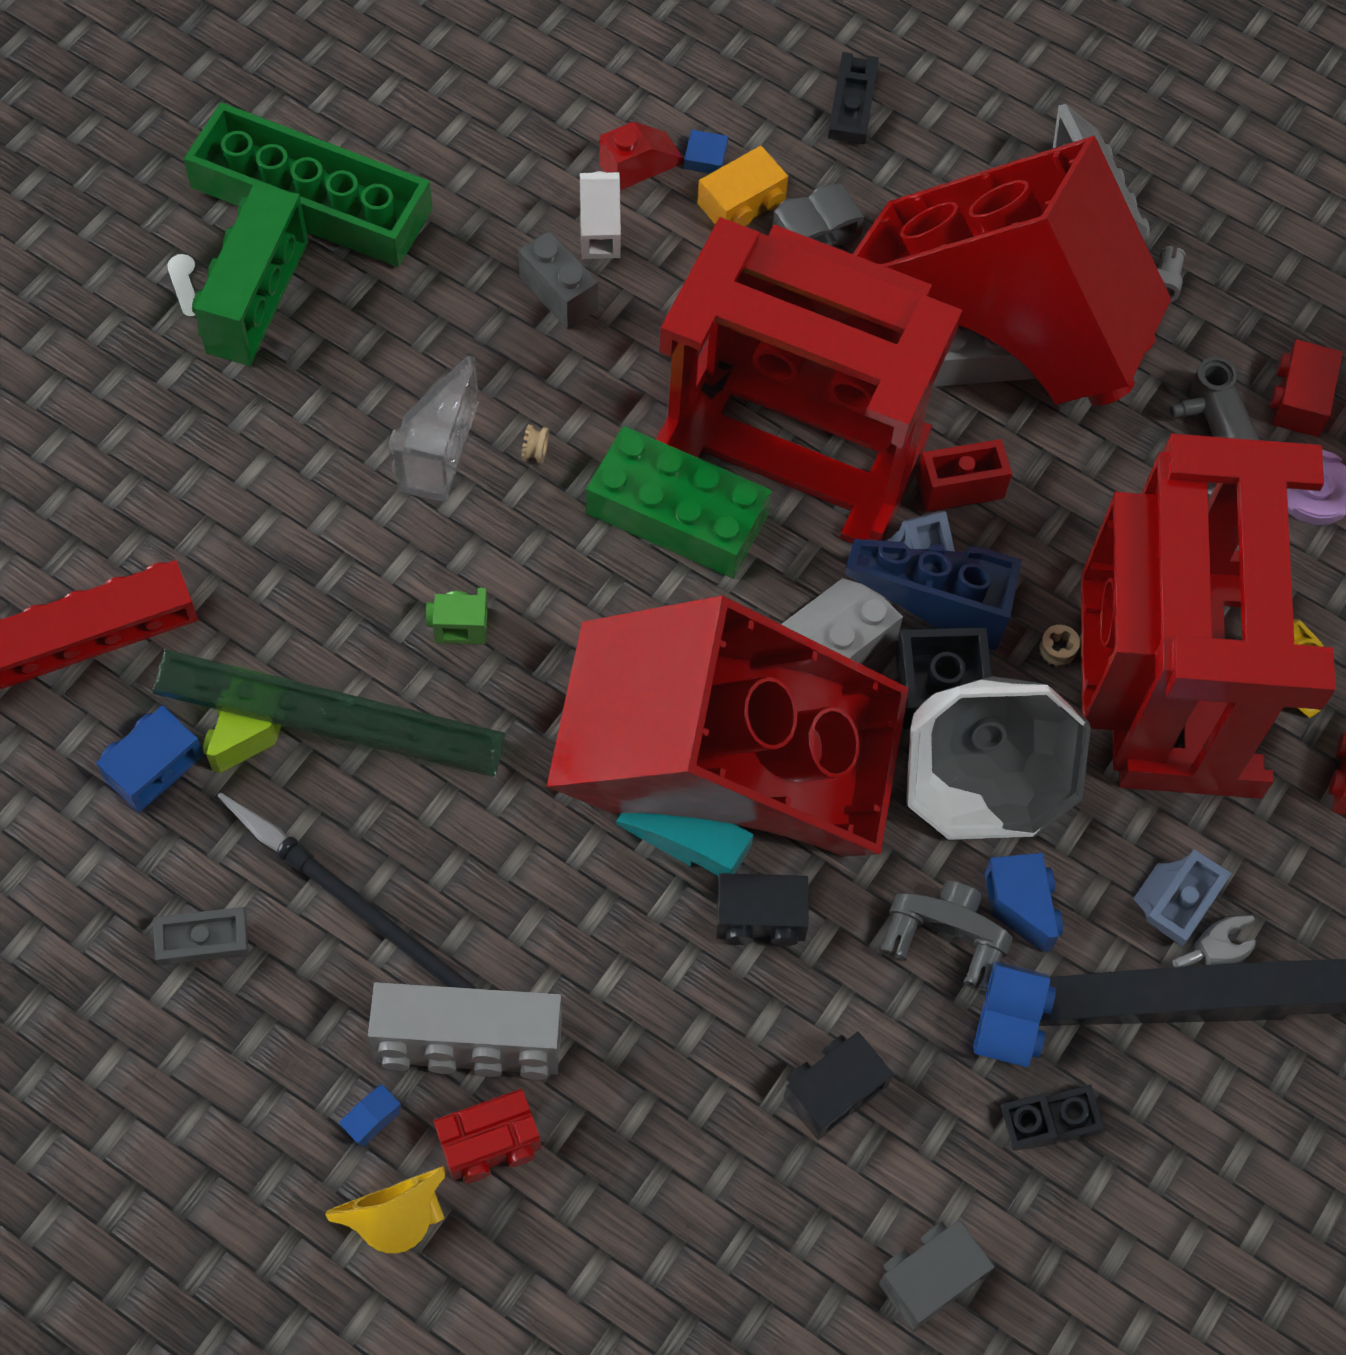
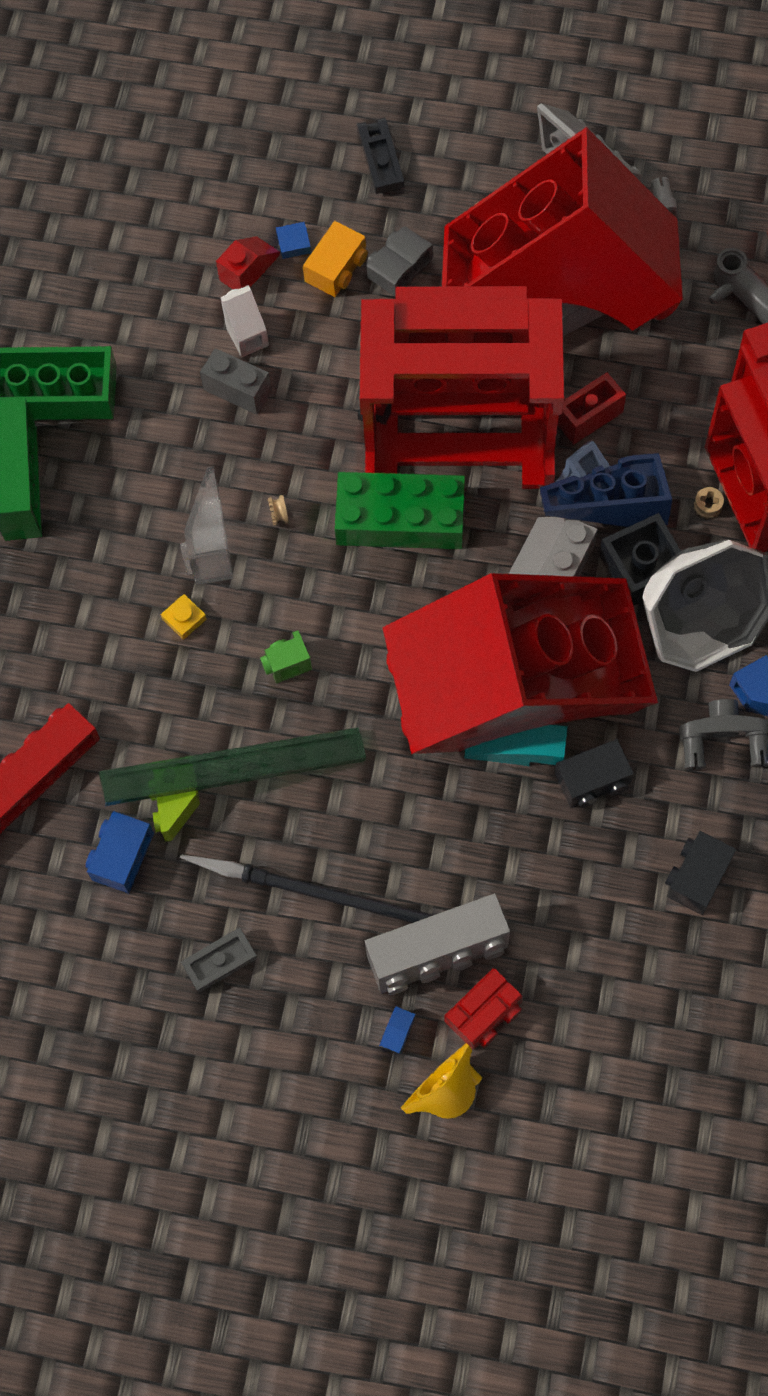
camera: 15 degrees left, 5 degrees up
none -> yellow plate [160,594,207,640]

